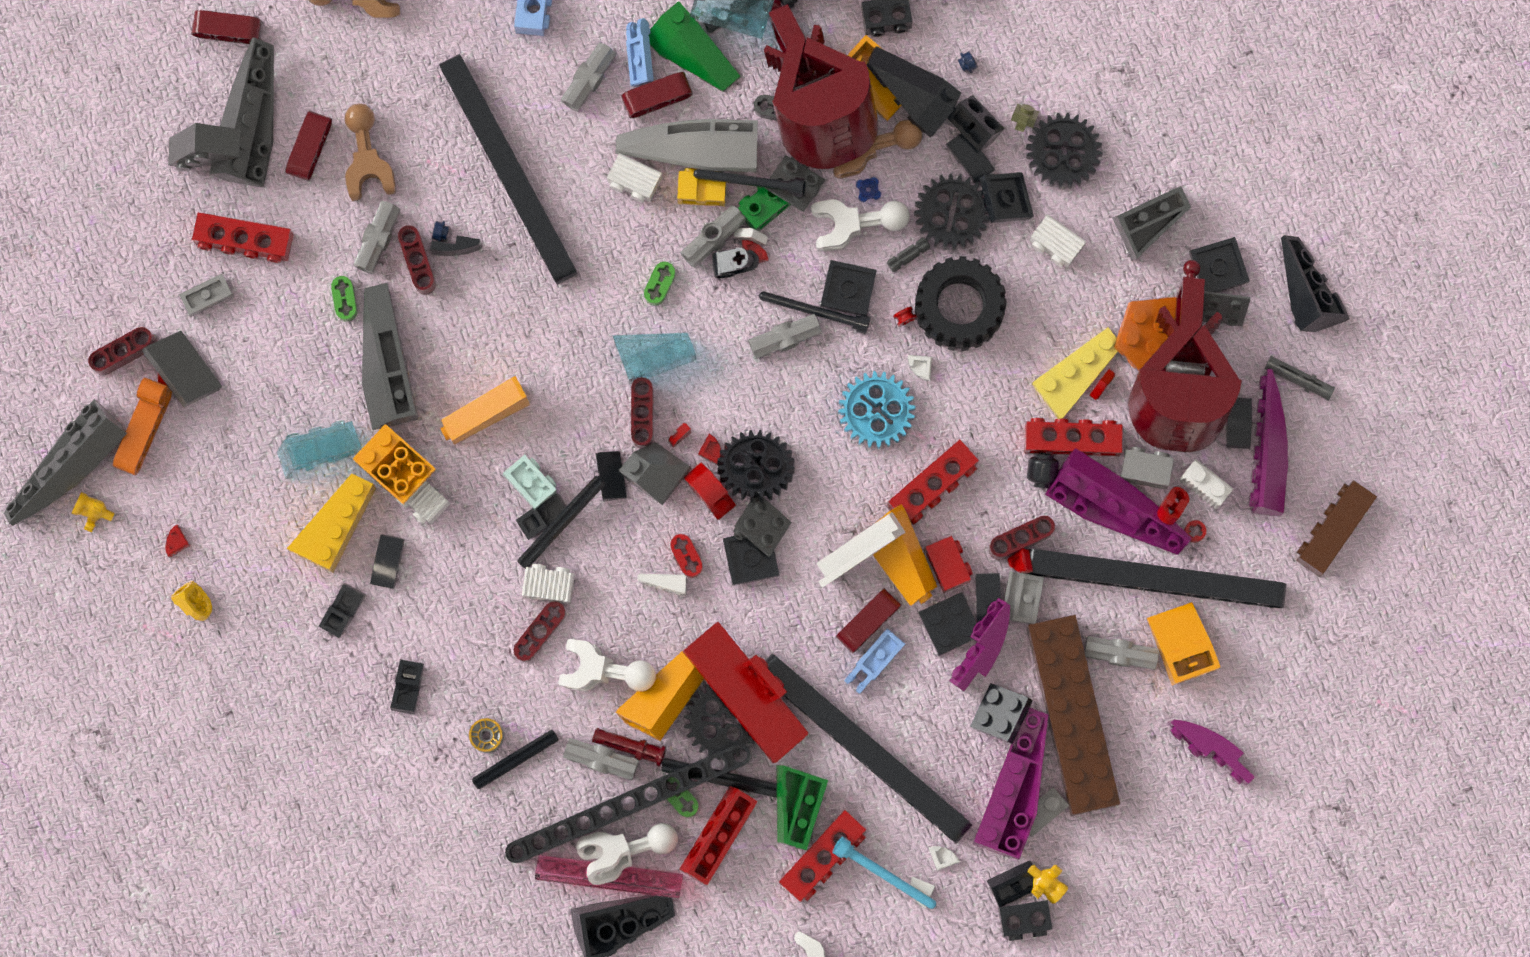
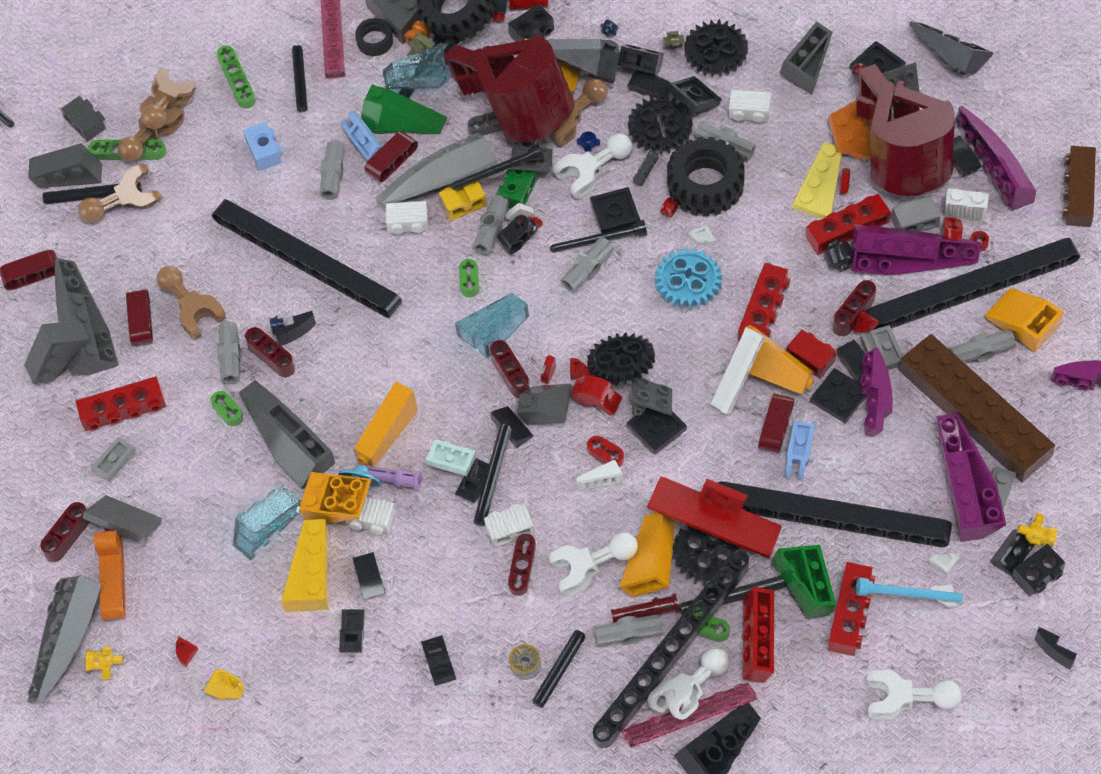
camera: 25 degrees left, 20 degrees down
plate [970,683,1033,744] -> none
dark grey pin [1264,355,1335,401] -> none
none -> medium azure dish [338,465,381,487]
none -> lavender pin [358,464,422,491]
none -> light grey piece [695,121,756,161]

